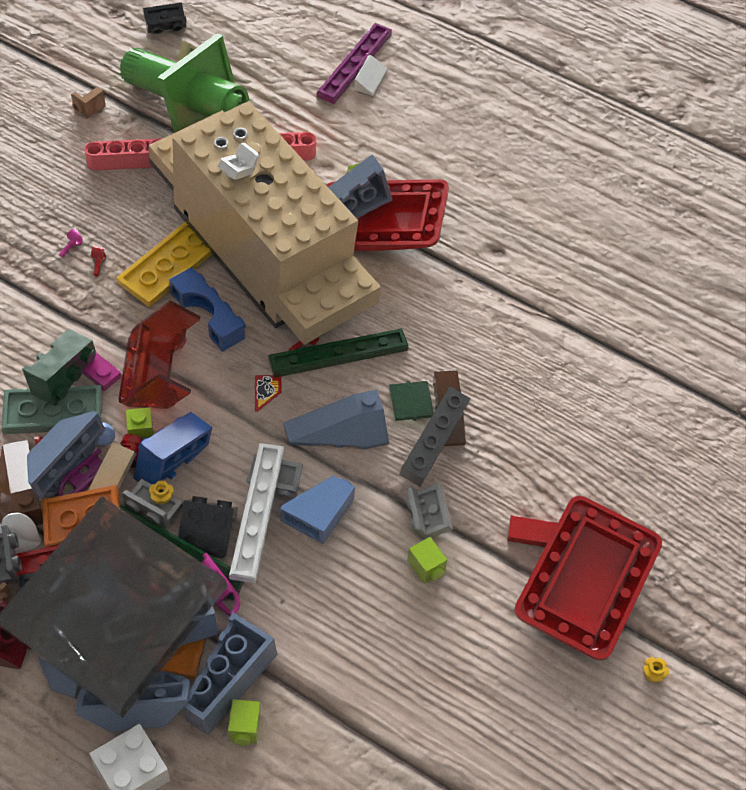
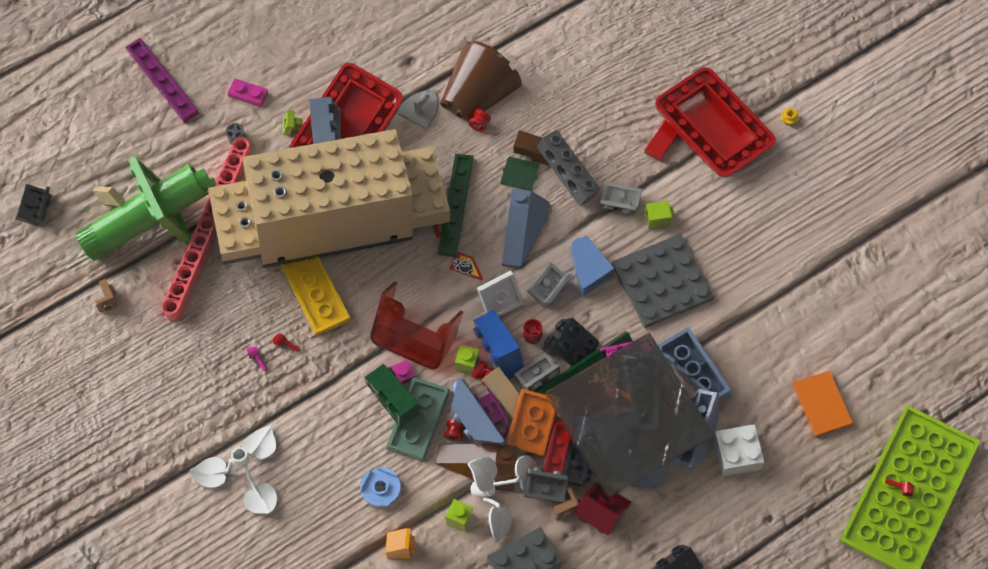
camera: 60 degrees left, 10 degrees up
yellow plate [149,481,174,505] -> none
blue arch [169,267,246,352] -> none
white bracket [218,143,260,180] -> none
lime brick [228,699,261,746] -> none
white tile [229,443,284,583] -> none
white slope [354,55,387,96] -> none
none -> dark grey wheel [226,123,246,145]
none -> dark pink plate [228,79,269,107]
none -> light grey shield [396,89,437,129]
none -> reddish brown cone [440,41,522,121]
none -> red wheel [469,109,491,132]
none -> white tile [477,271,524,317]
none -> red wheel [523,319,543,344]
none -> dark grey plate [611,234,714,328]

